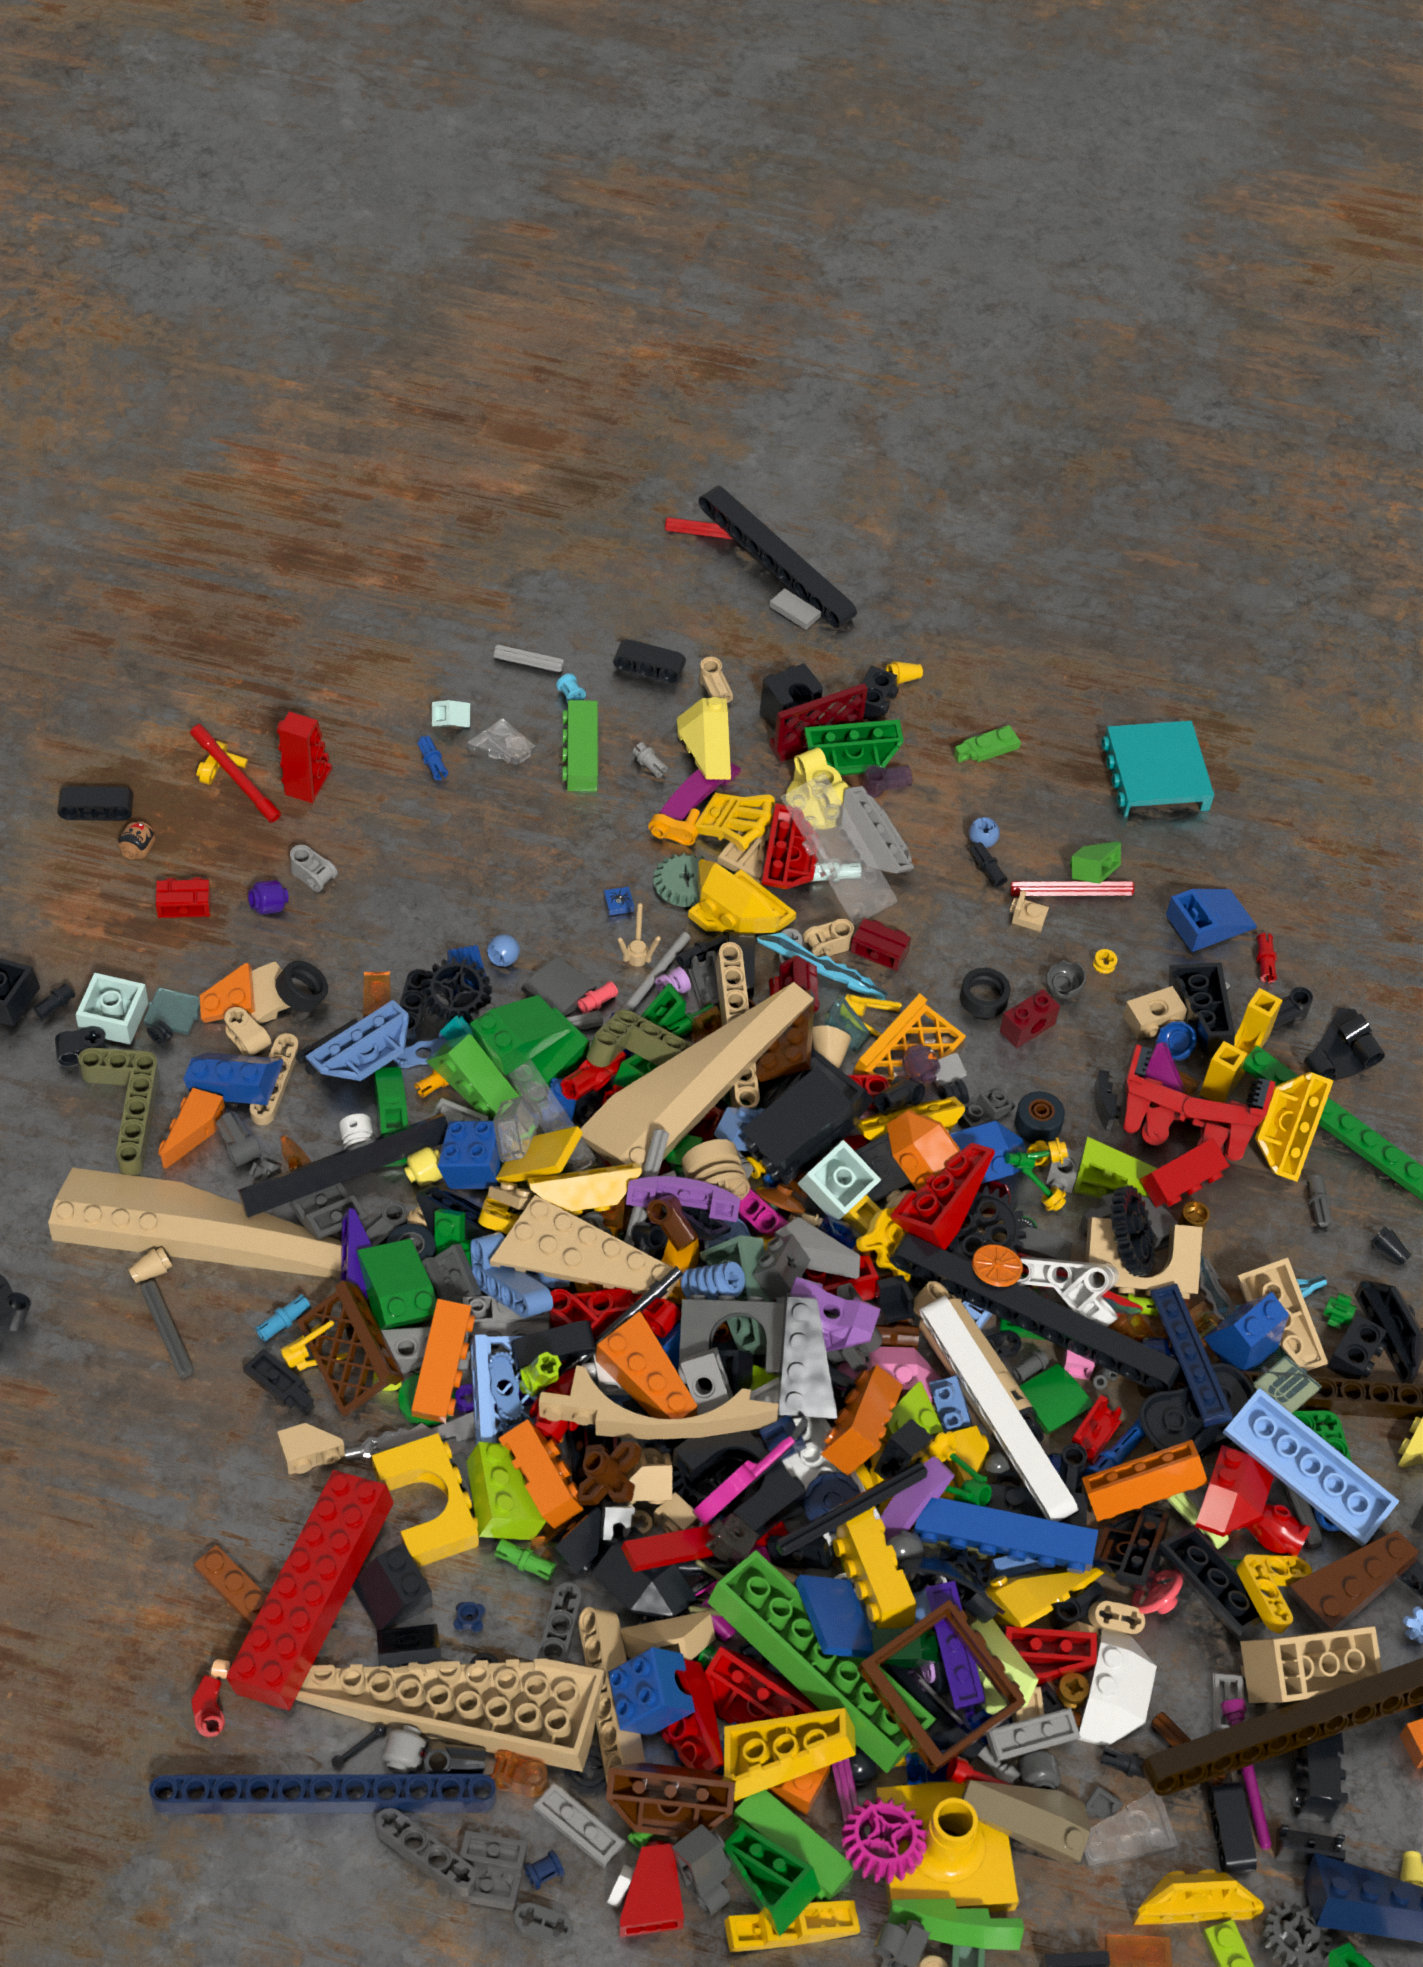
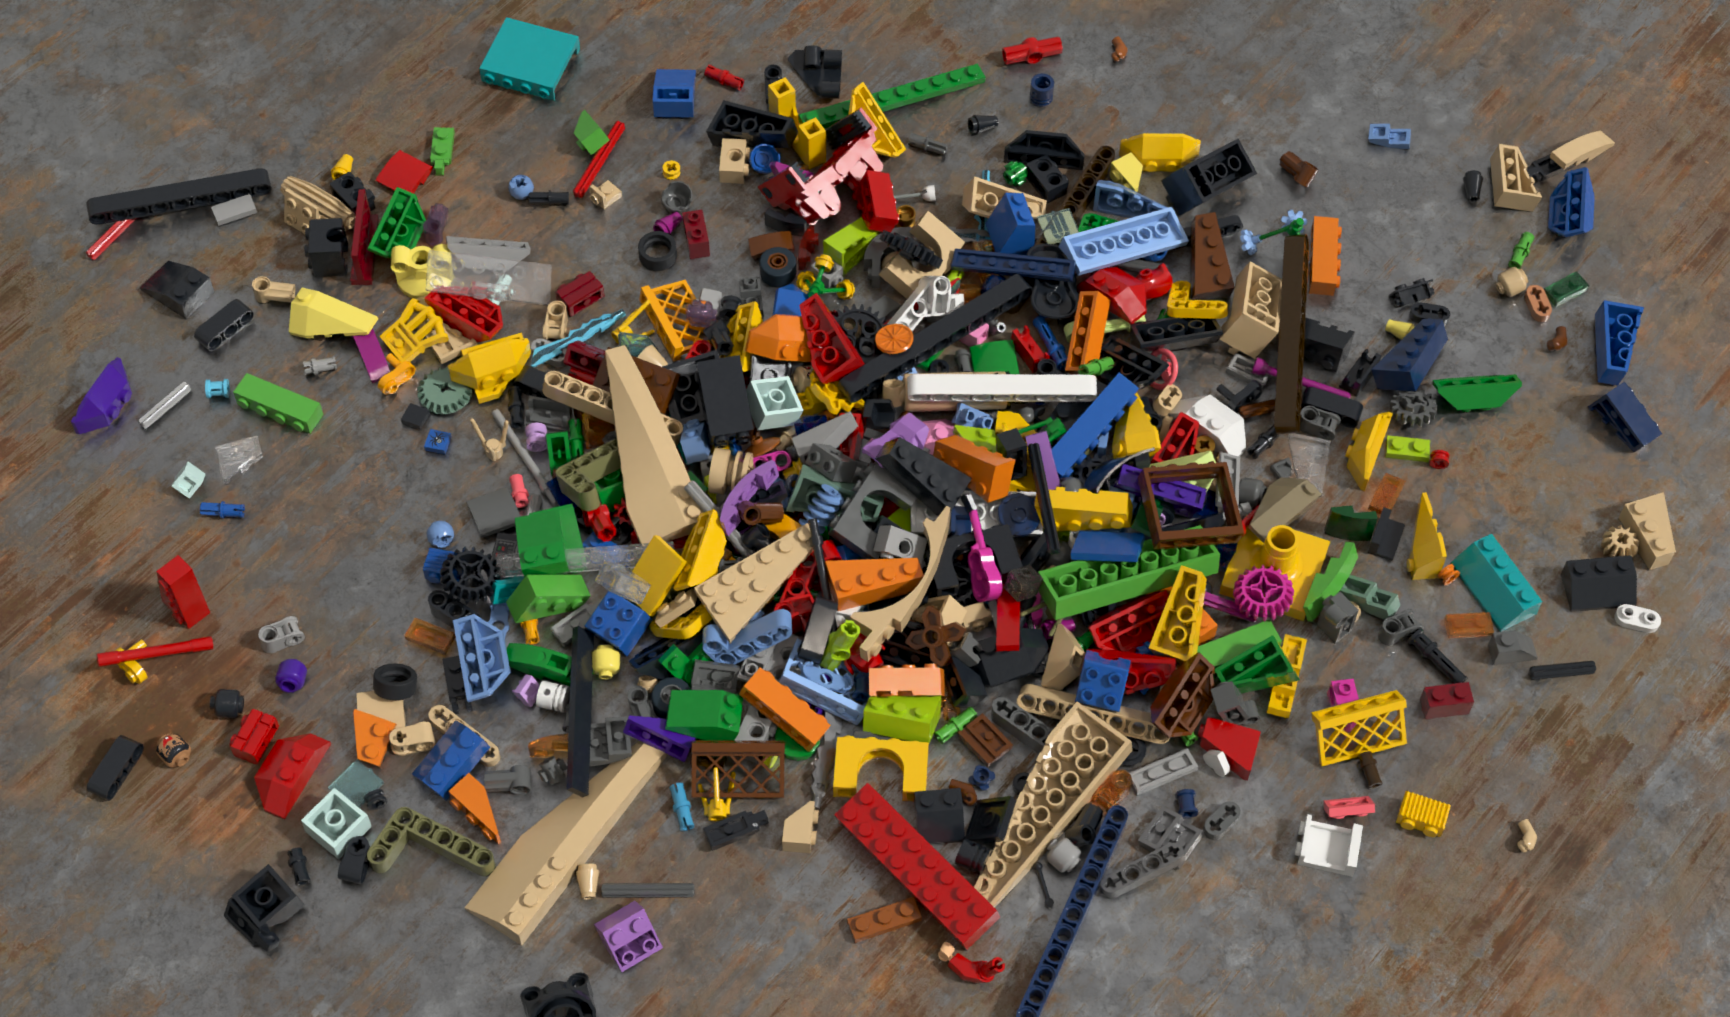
camera: 60 degrees left, 5 degrees up
none -> dark purple wedge [71,357,132,435]
none -> black slope [140,261,215,319]
none -> black head [210,689,244,719]
none -> red wedge [254,733,331,820]
none -> tan plate [280,176,356,234]
none -> red slope [376,150,433,194]
none -> black tile [401,403,430,430]
none -> lavender tile [512,675,540,707]
none -> medium lavender slope [594,901,663,972]
none -> magenta cone [653,212,683,235]
none -> reddish brown slope [748,231,795,260]
none -> clear red slope [798,225,819,270]
none -> hinge [894,185,936,202]
none -> reddish brown arm [949,779,977,806]
none -> black piece [955,839,992,875]
none -> reddish brown plate [957,713,1013,768]
none -> bright green pin [1078,357,1114,376]
none -> medium blue wedge [1093,180,1175,218]
none -> black piece [1216,380,1263,413]
none -> dark grey piece [1300,406,1341,441]
none -> dark green slope [1324,505,1378,541]

